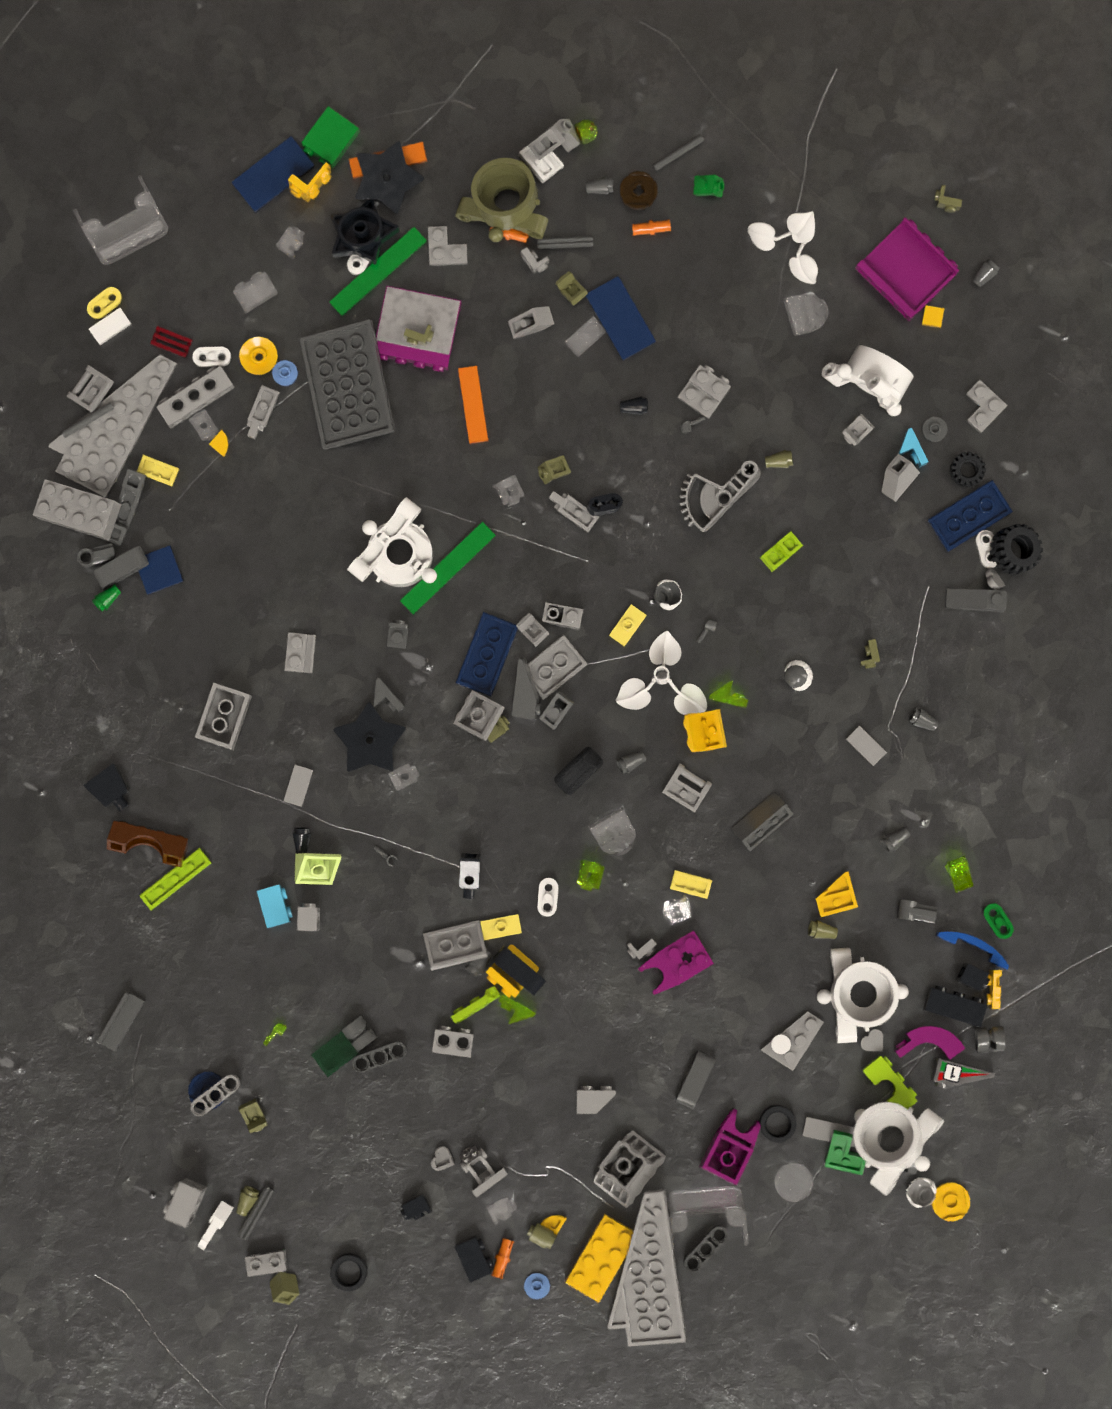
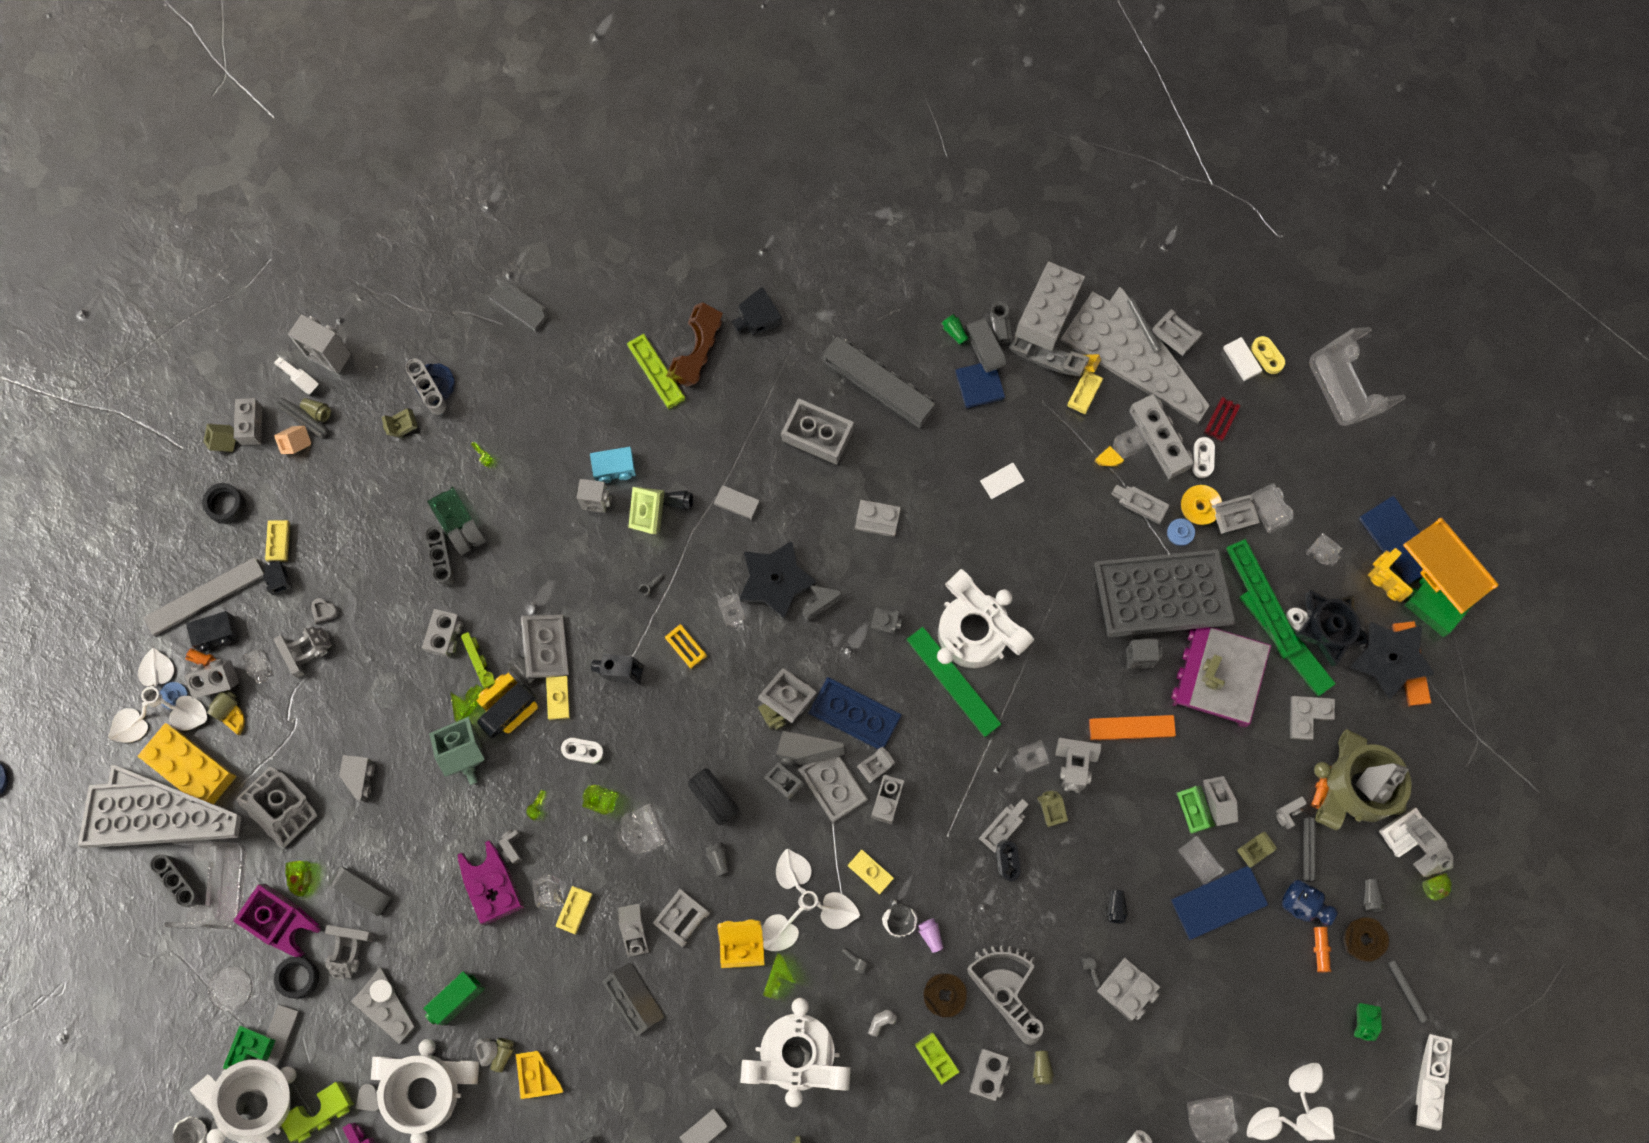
camera: 100 degrees right, 10 degrees down
none -> white plant [108,648,207,743]
none -> light grey tile [143,557,264,636]
none -> light grey brick [184,659,239,698]
none -> light yellow plate [265,520,290,562]
none -> light nougat panel [274,426,311,454]
none -> clear neon green rock [285,861,312,897]
none -> light grey tile [325,925,374,979]
none -> green brick [423,971,485,1025]
none -> sand green piece [429,717,485,785]
none -> light grey tile [475,1038,497,1067]
none -> clear neon green hand [526,790,545,820]
none -> light grey slope [618,904,649,957]
none -> yellow tile [665,624,707,669]
none -> white piece [740,998,851,1107]
none -> dark grey brick [823,336,935,428]
none -> light grey arm [868,1010,897,1037]
none -> lavender cone [918,918,944,953]
none -> dark brown plate [923,973,967,1018]
none -> light grey brick [969,1049,1011,1101]
none -> white sticker [980,463,1024,499]
none -> light grey tile [1055,738,1101,793]
none -> yellow tile [1085,354,1101,372]
none -> dark grey brick [1126,639,1162,669]
none -> bright green slope [1177,786,1215,834]
none -> light grey plate [1212,495,1260,534]
none -> green tile [1226,539,1303,659]
none -> dark blue piece [1282,880,1338,926]
none -> light grey slope [1355,763,1409,804]
none -> light orange container [1403,518,1499,614]
none -> white slope [1416,1034,1452,1130]

